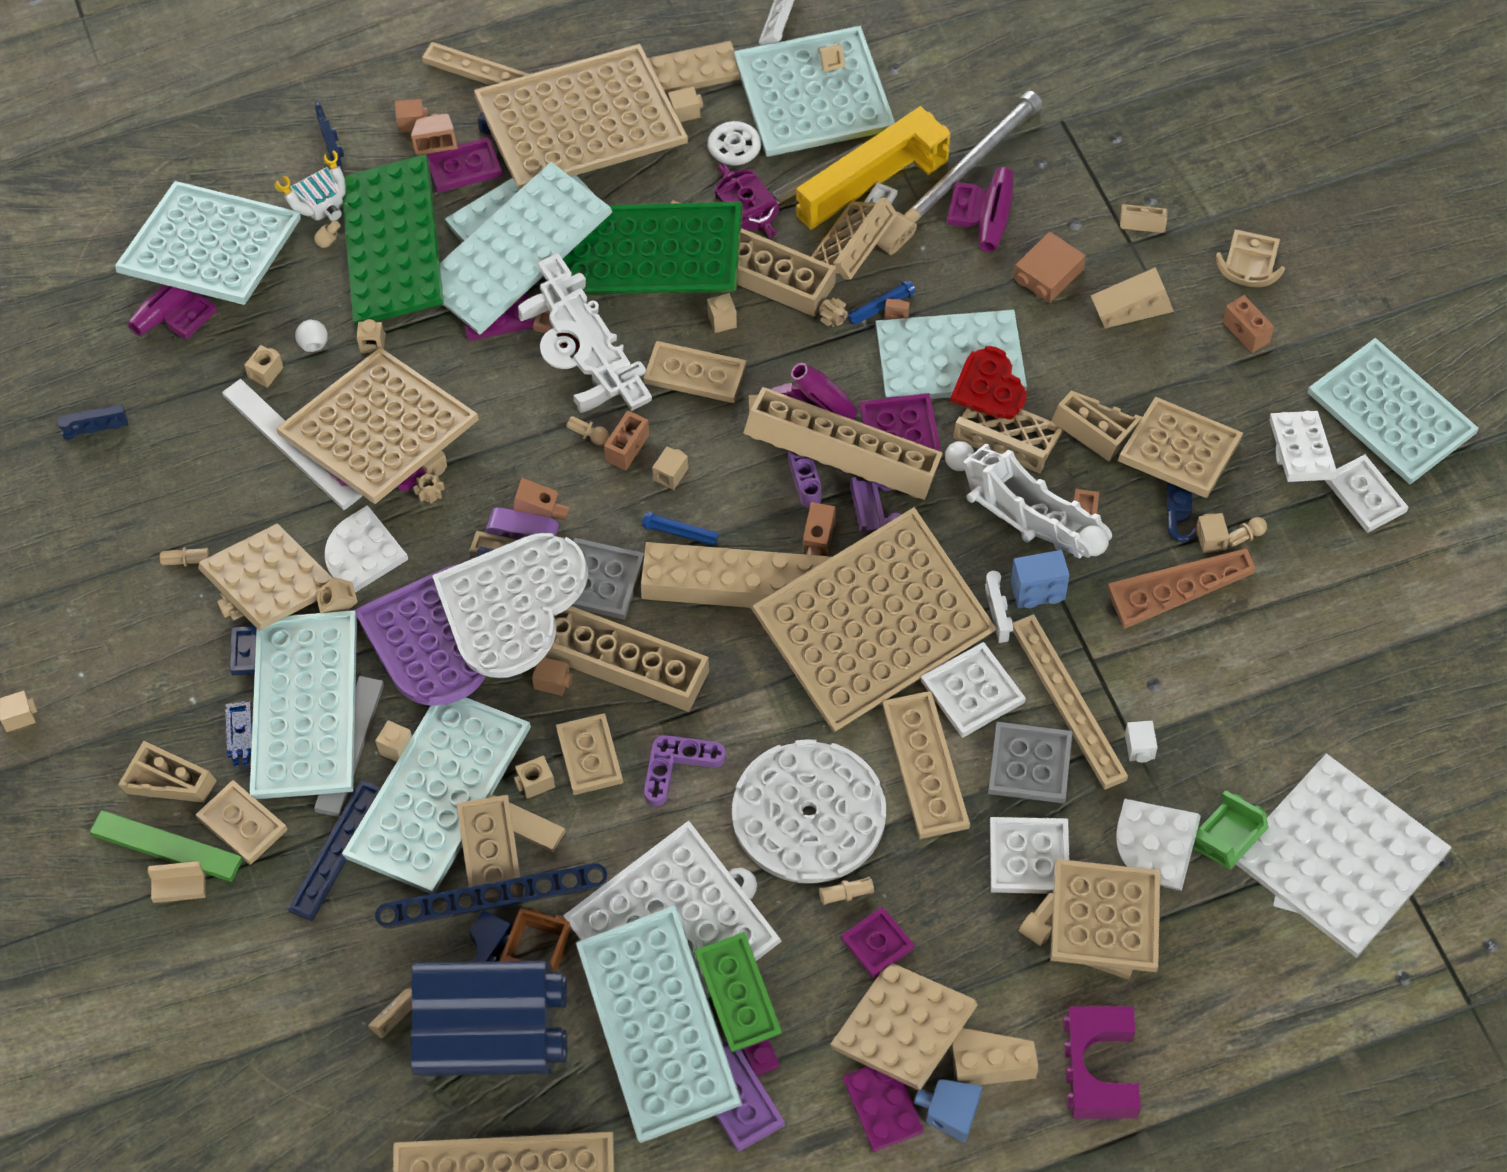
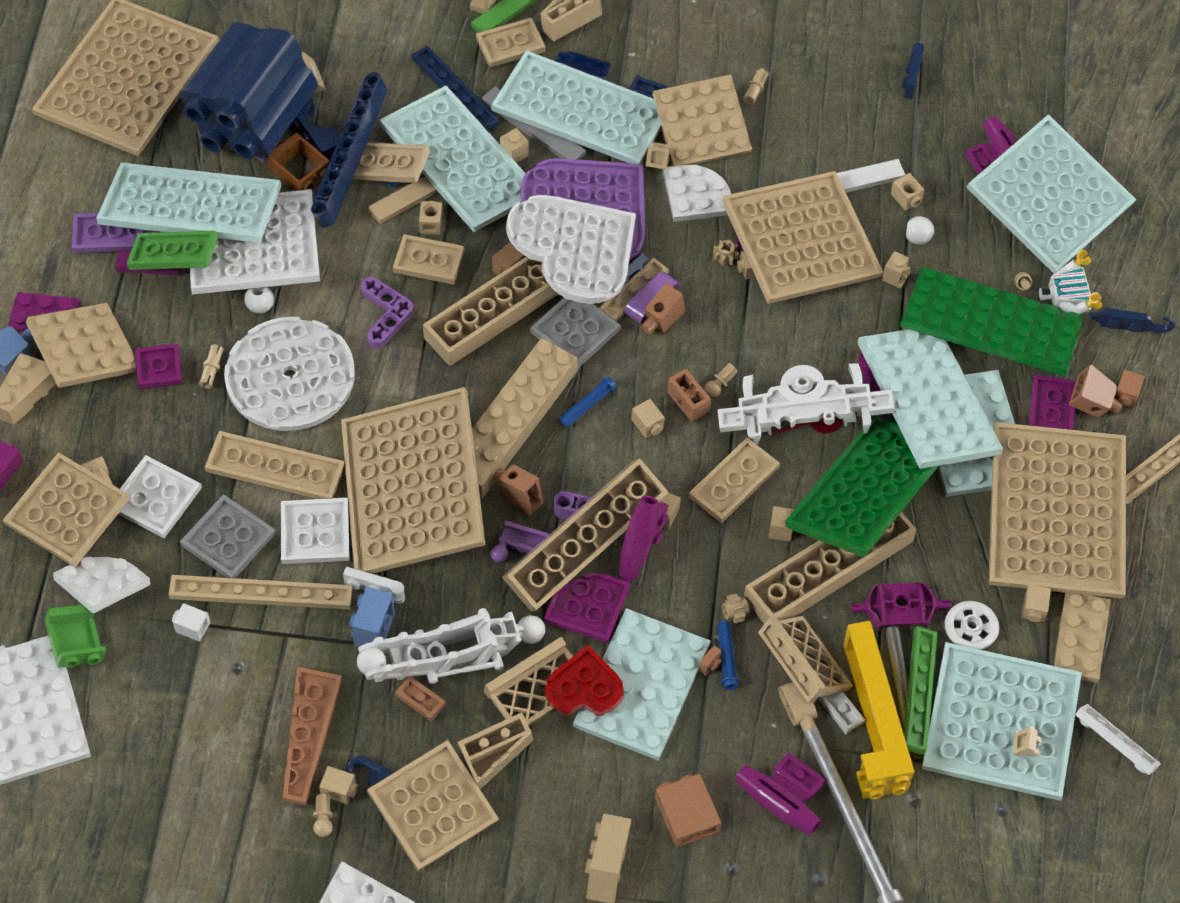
camera: 115 degrees right, 0 degrees up
none -> bright green tile [903,626,938,755]

